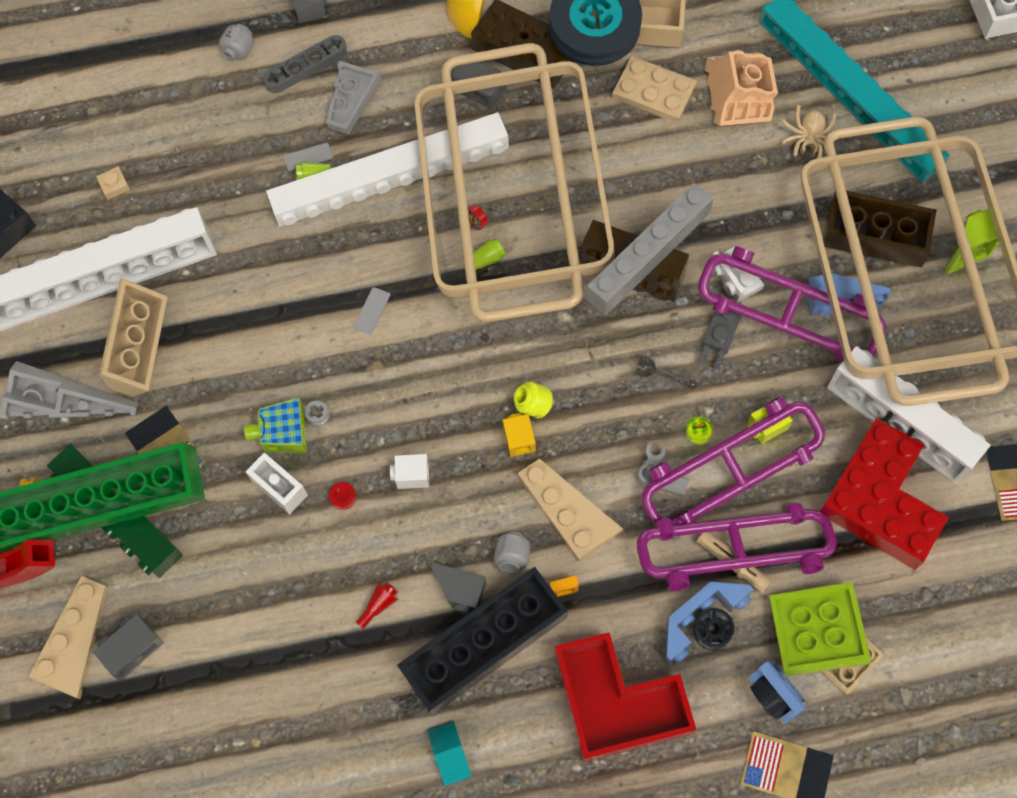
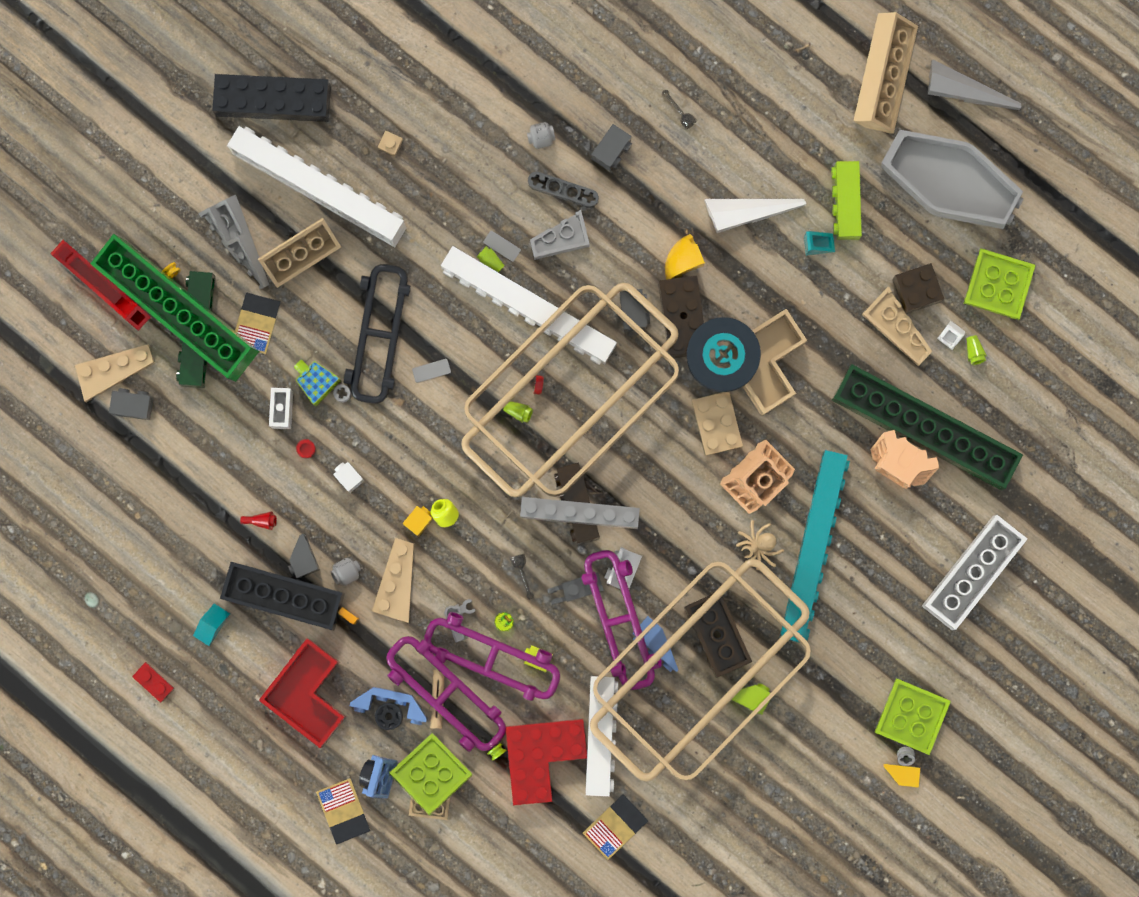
camera: 50 degrees right, 15 degrees up
none -> black bar [343,264,411,404]
none -> lime bush [487,743,507,761]

